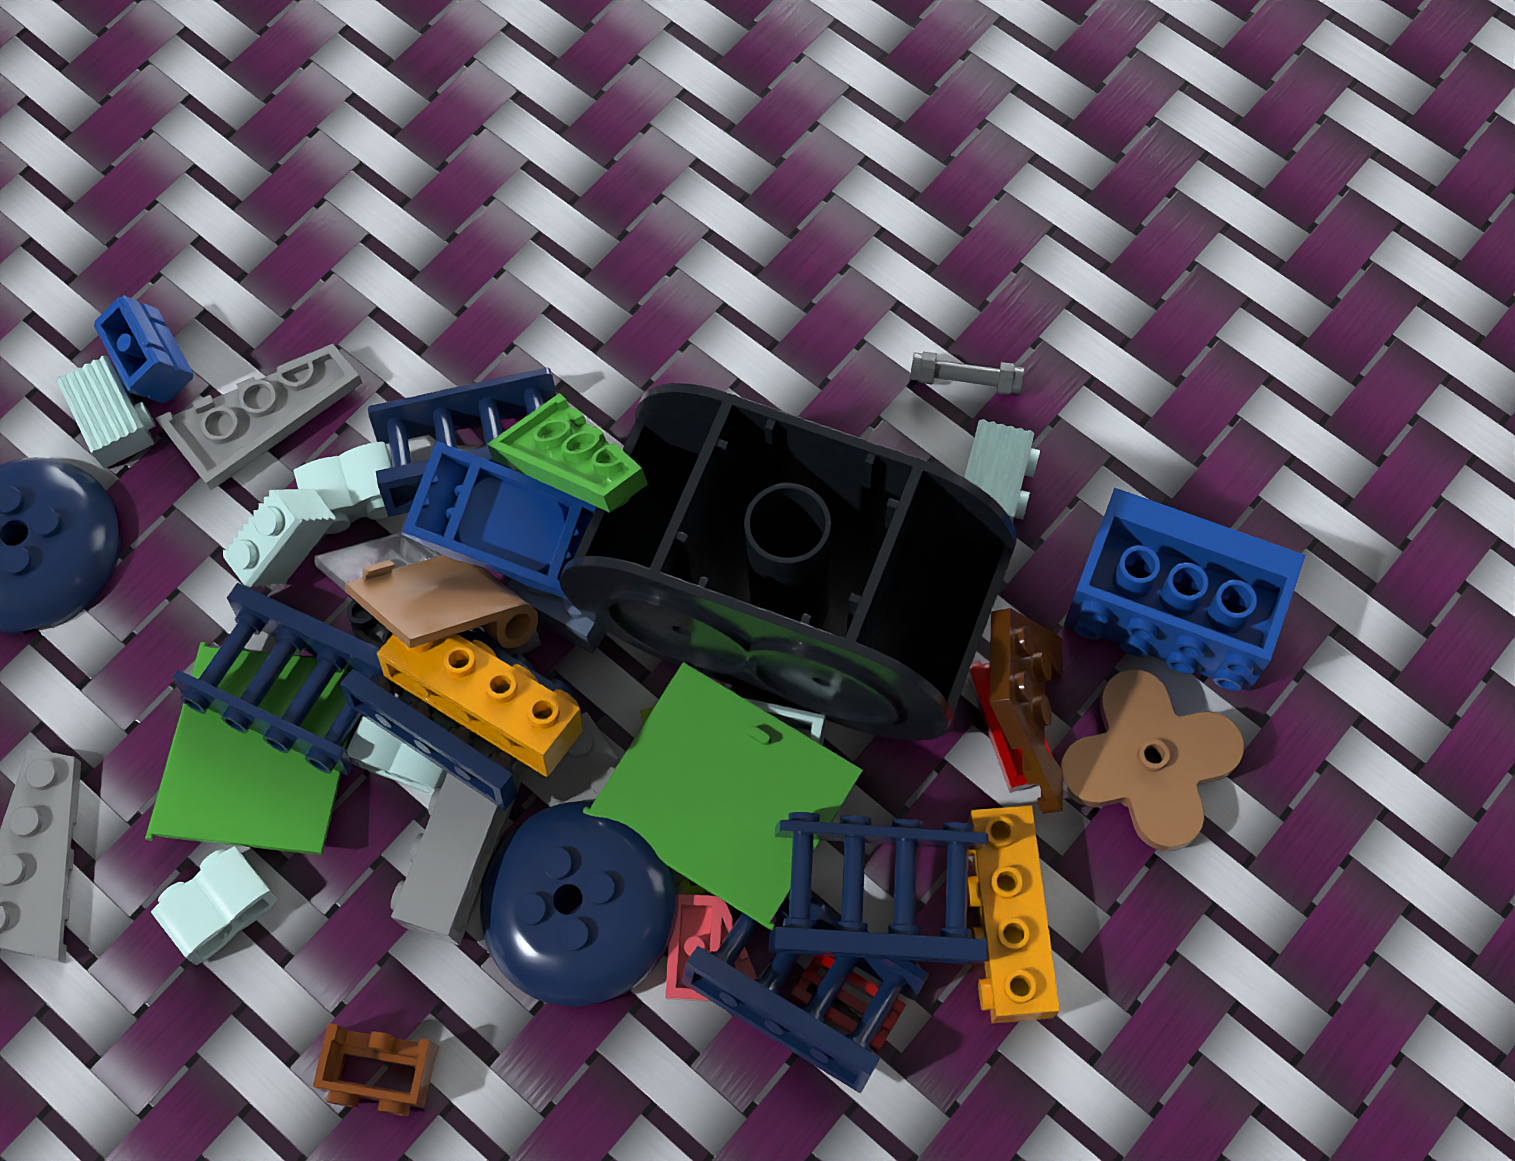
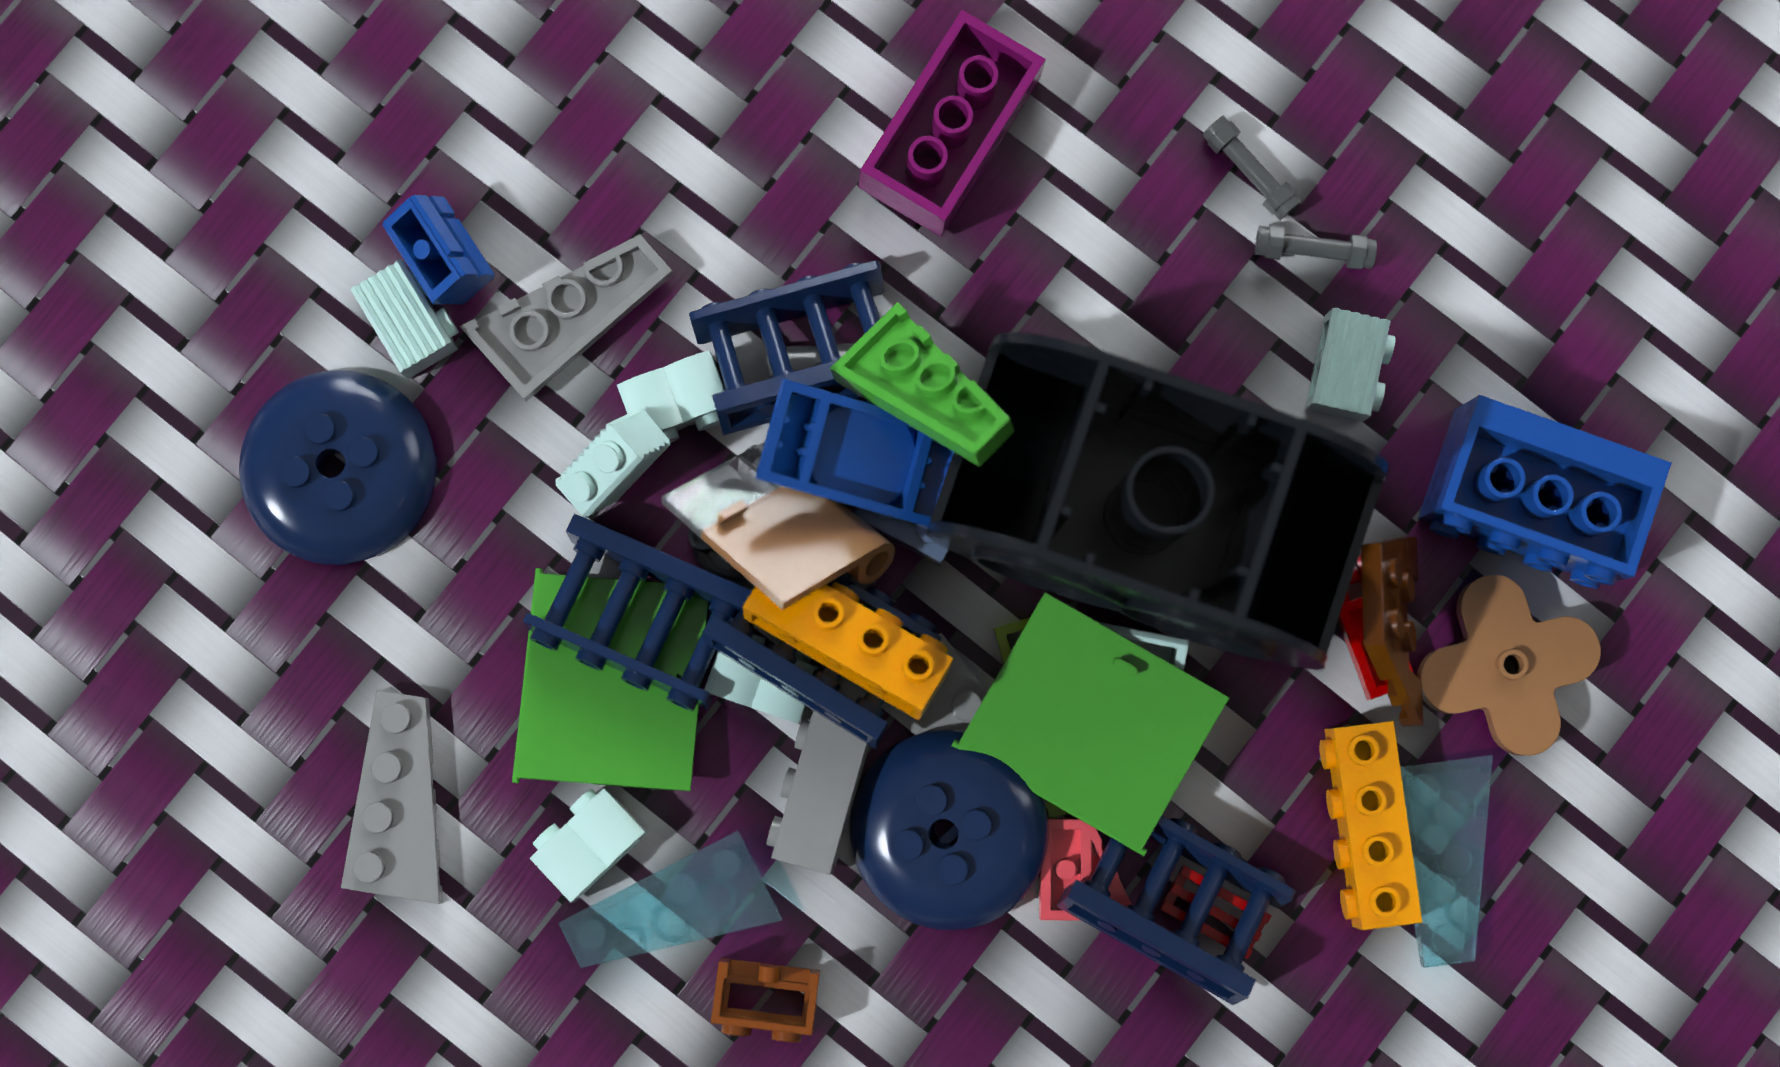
camera: 10 degrees left, 15 degrees up
dark blue fence [769,812,988,965] -> none
none -> clear light blue wing [558,830,783,968]
none -> magenta brick [858,10,1046,237]
none -> dark grey bar [1202,115,1302,221]
none -> clear light blue wing [1400,755,1493,968]

